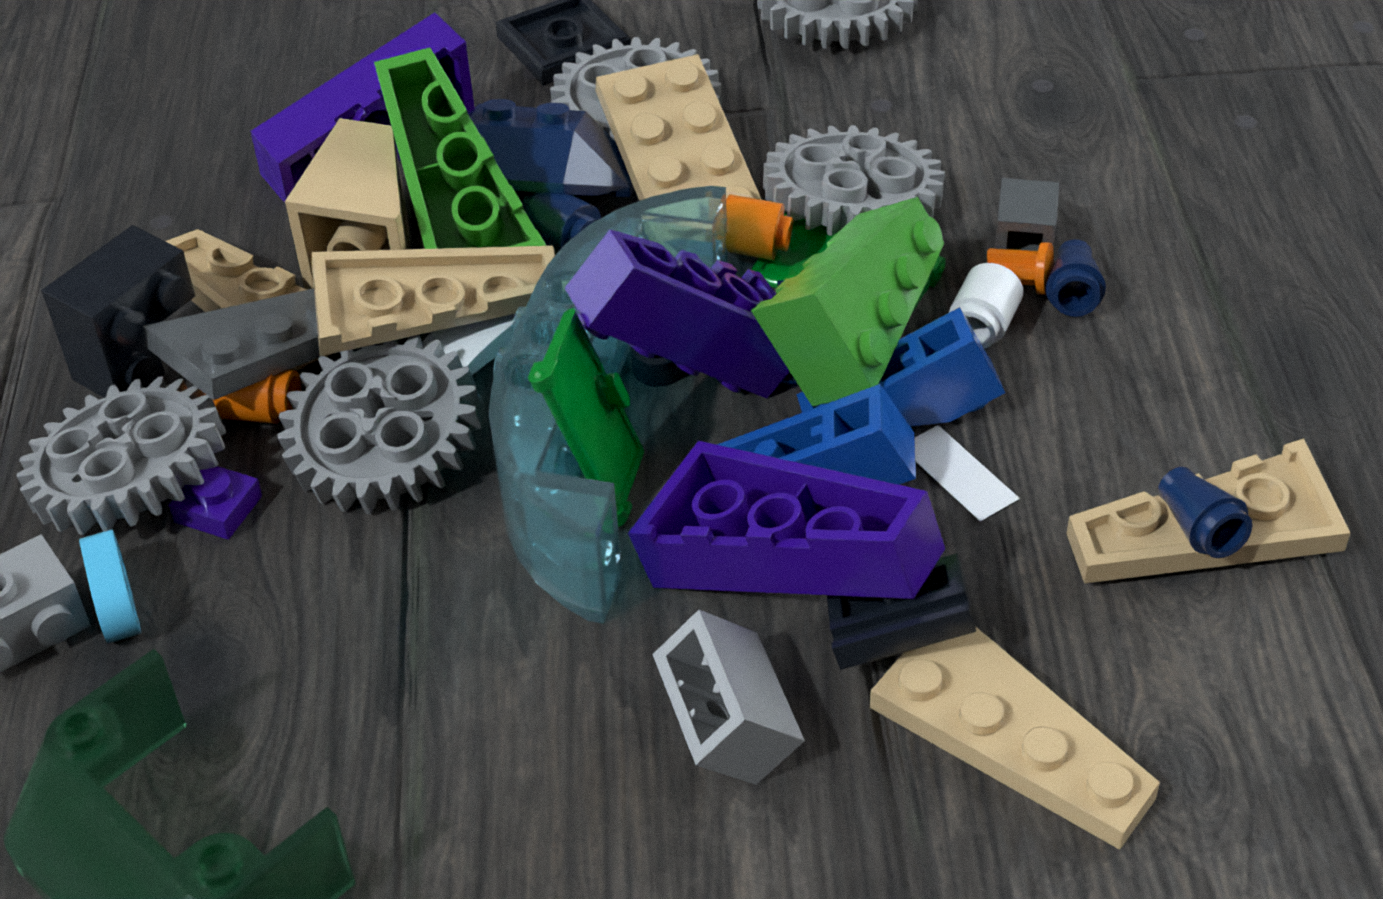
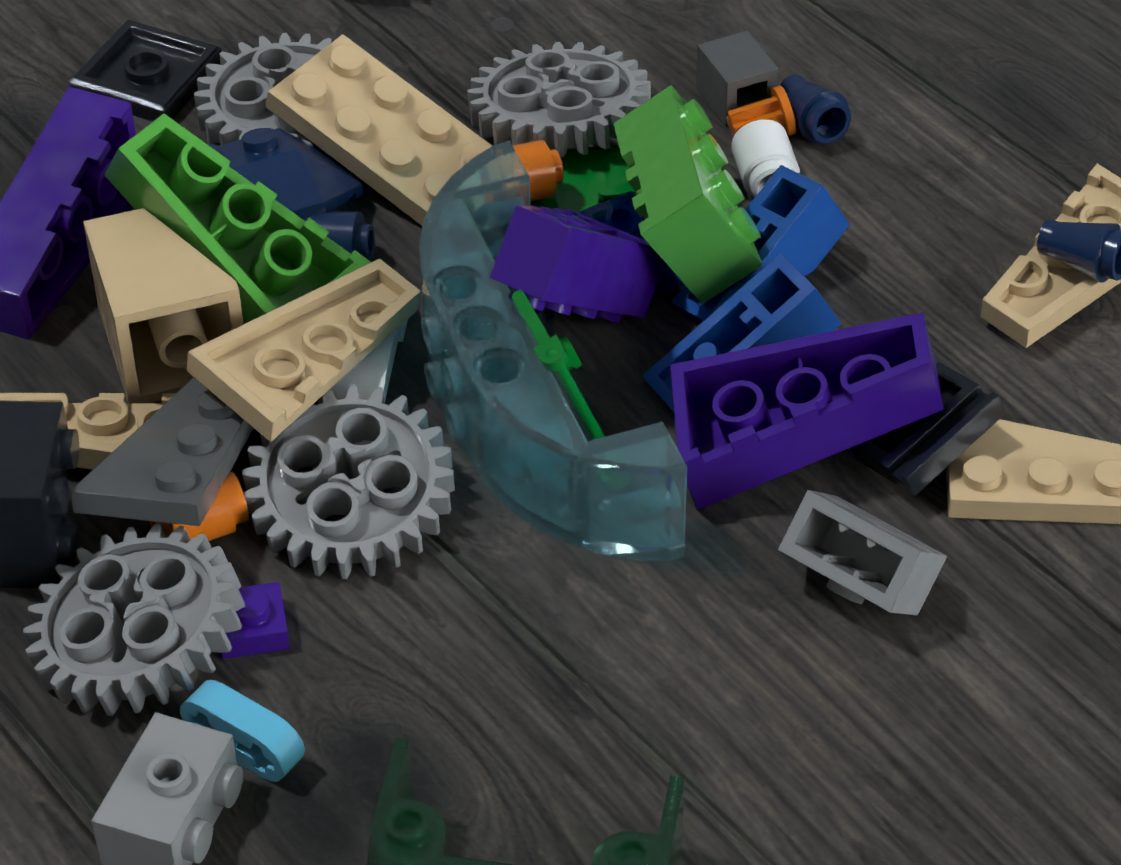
camera: 35 degrees left, 0 degrees up
white sticker [915,425,1020,521] -> none

